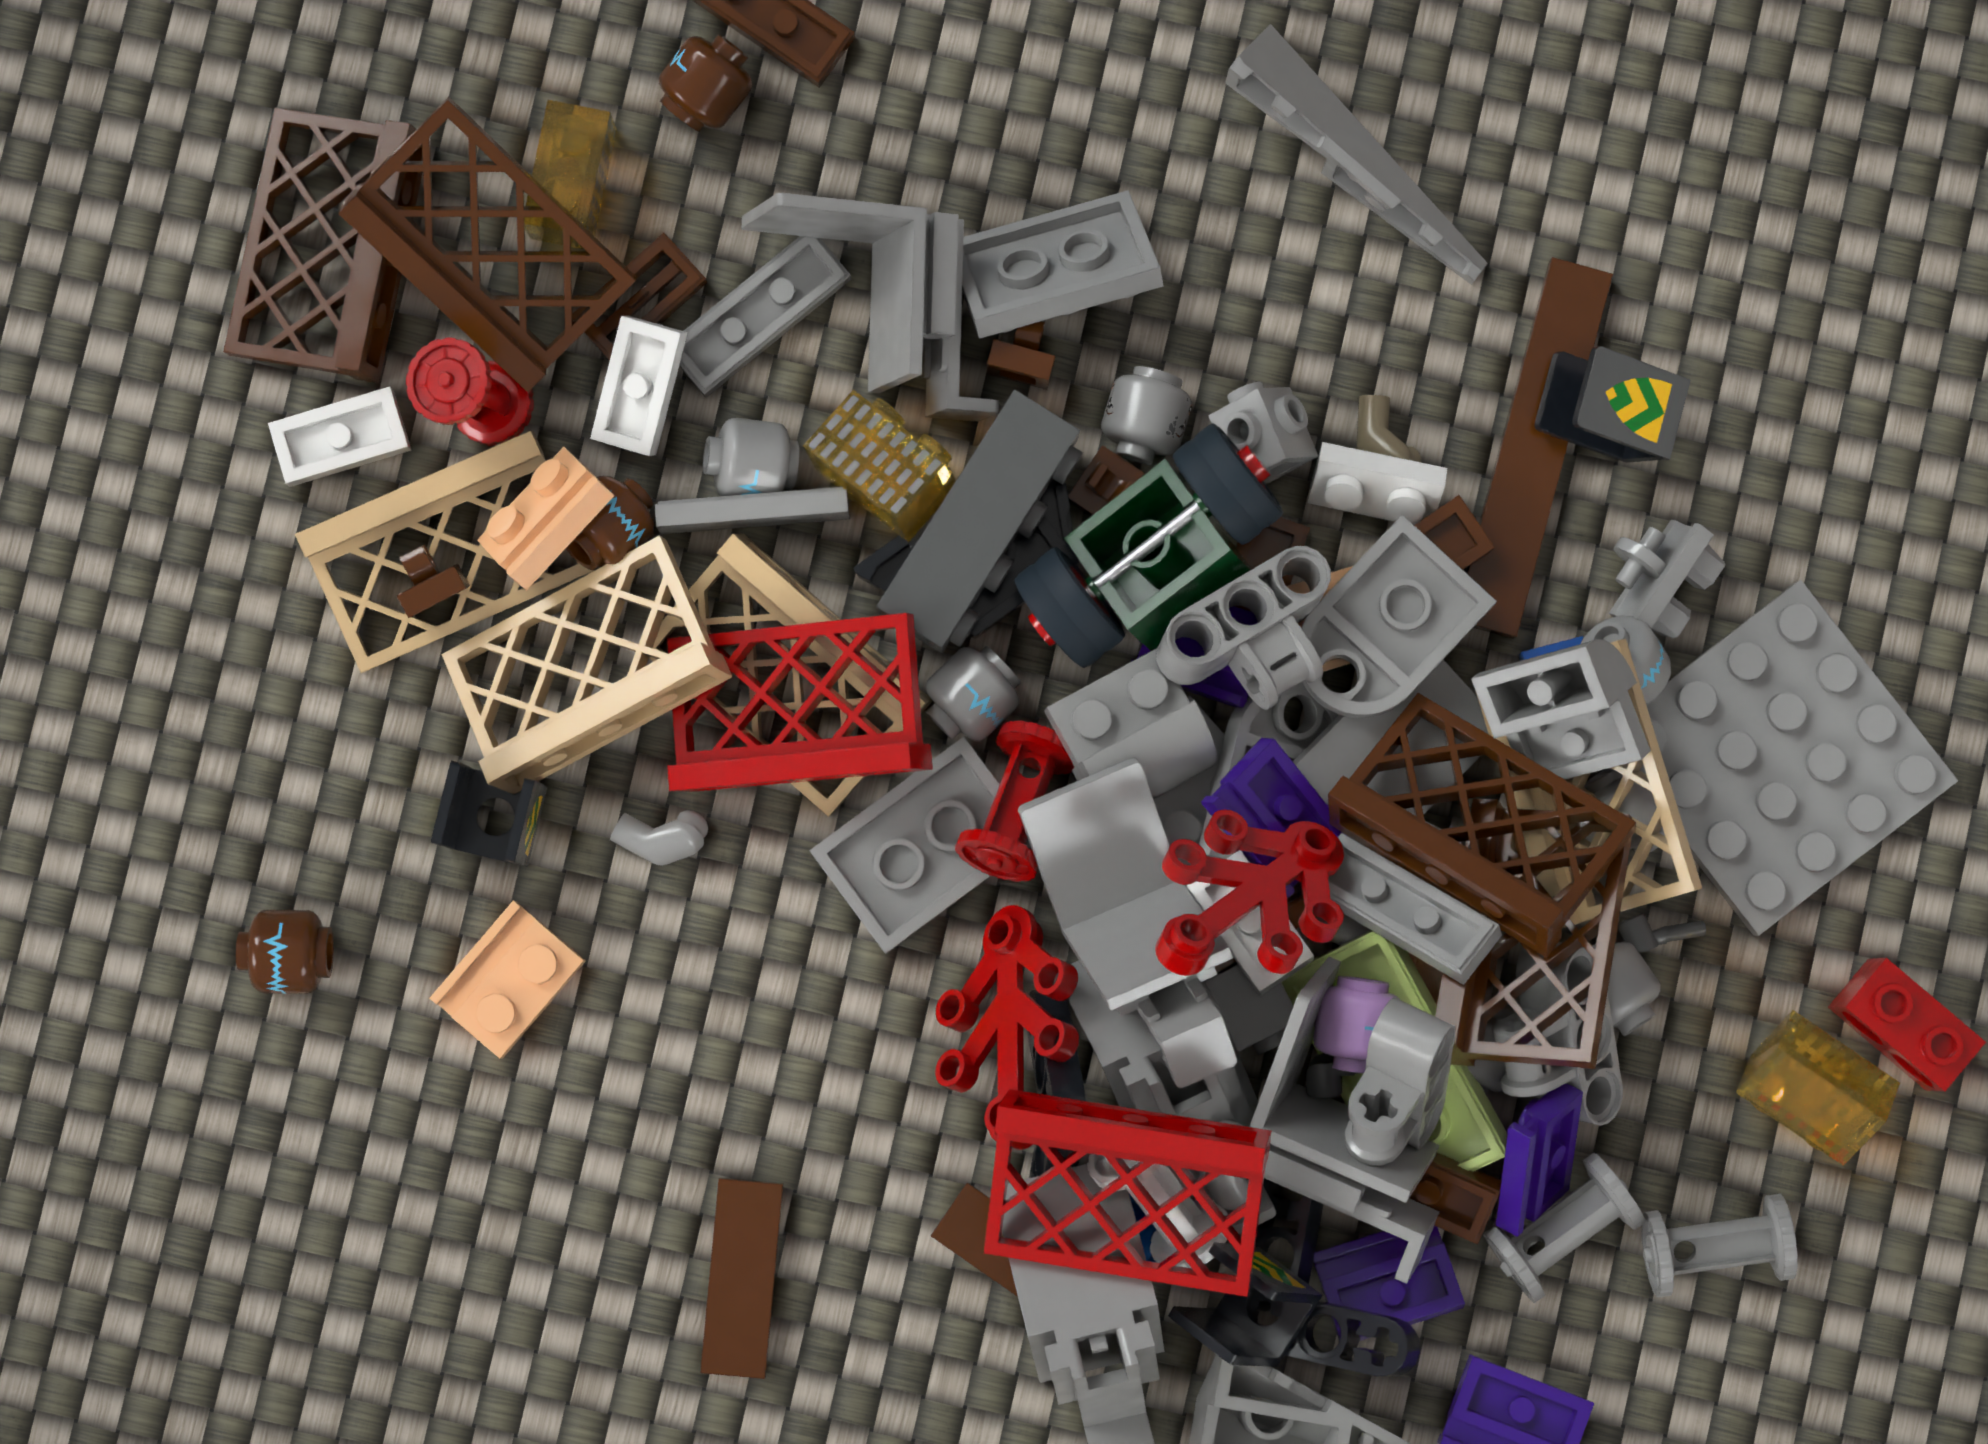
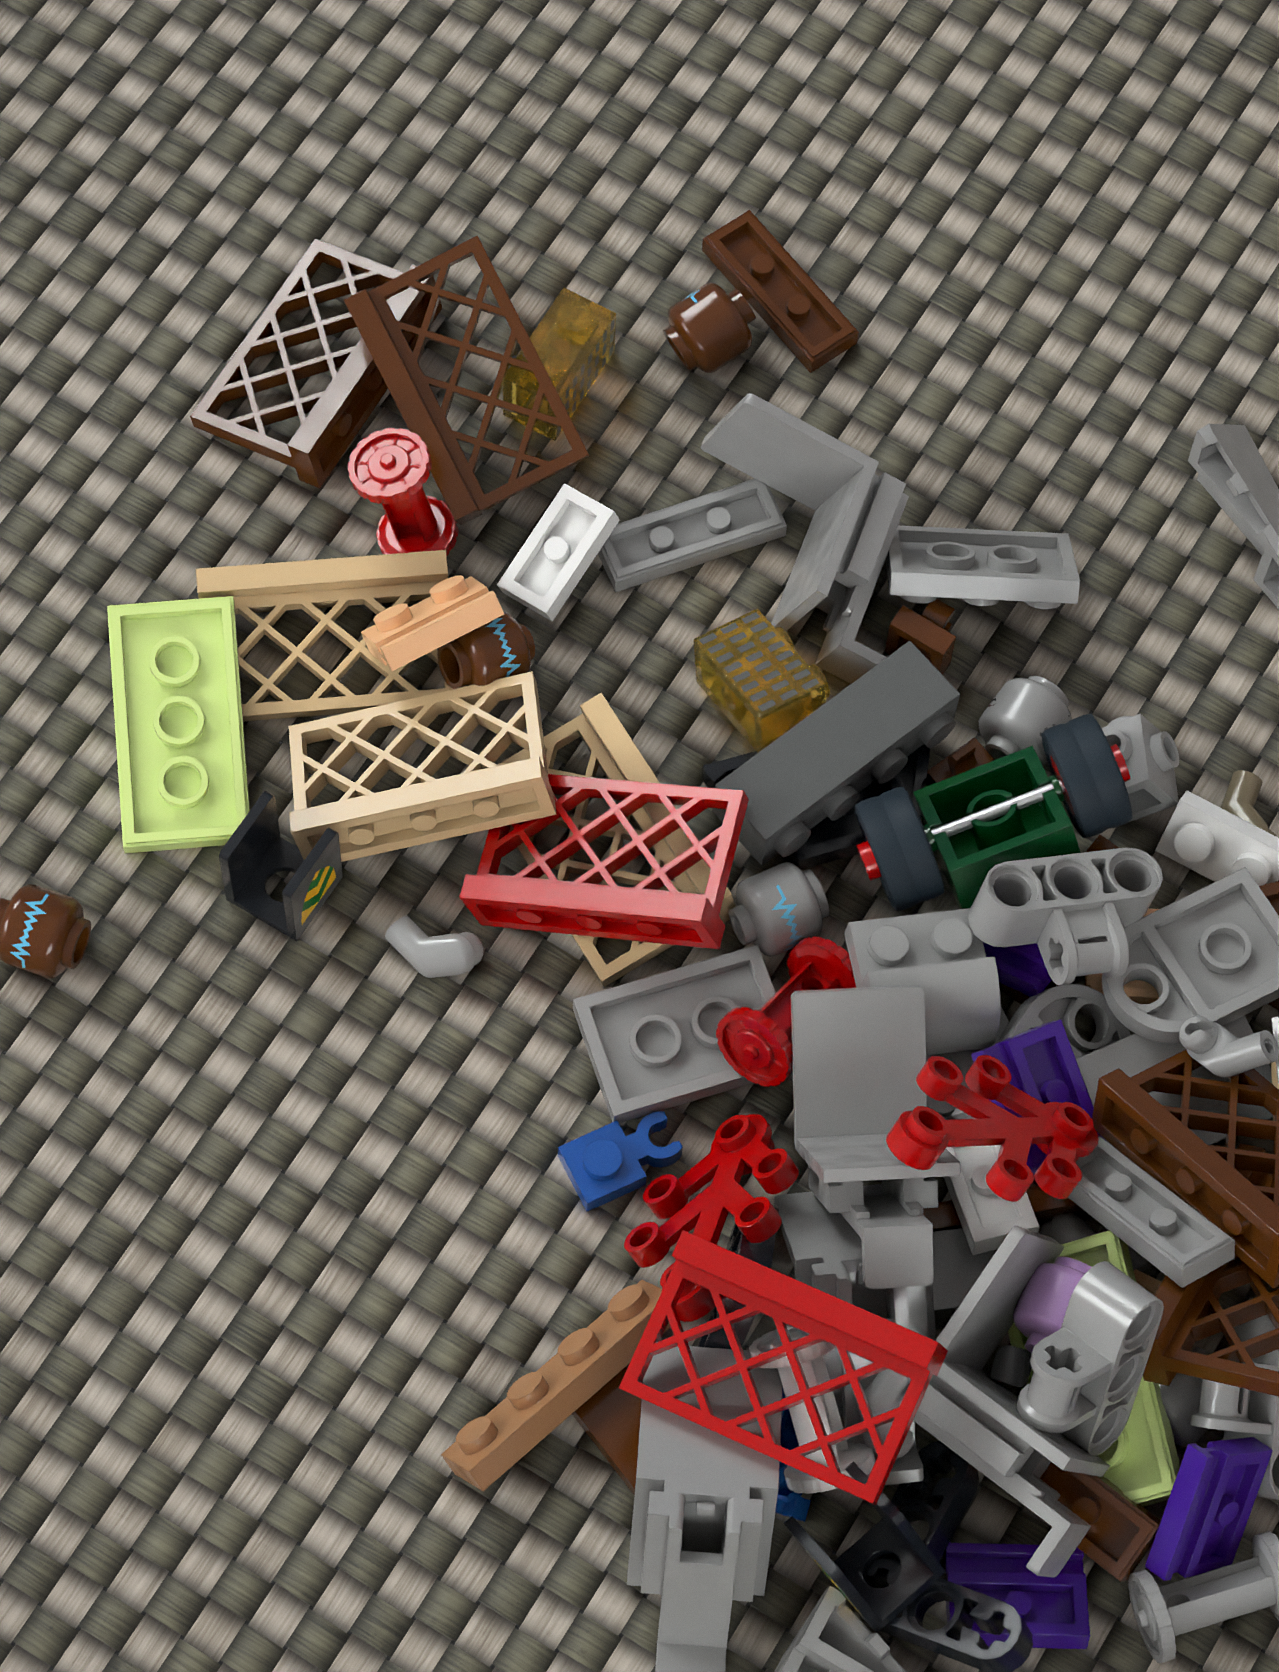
camera: 20 degrees right, 20 degrees down
white plate [268,386,411,487] -> none
reddish brown tile [396,544,470,618] -> none
light nougat plate [429,900,586,1059] -> none
reddish brown tile [572,233,707,361] -> none
light grey tile [655,487,850,534] -> none
reddish brown tile [700,1178,784,1379] -> none
light grey head [703,418,799,496] -> none
none -> yellowish green tile [107,596,250,853]
none -> medium nougat plate [441,1280,671,1491]
none -> blue plate [558,1111,683,1212]
none -> light grey arm [1179,1016,1279,1078]

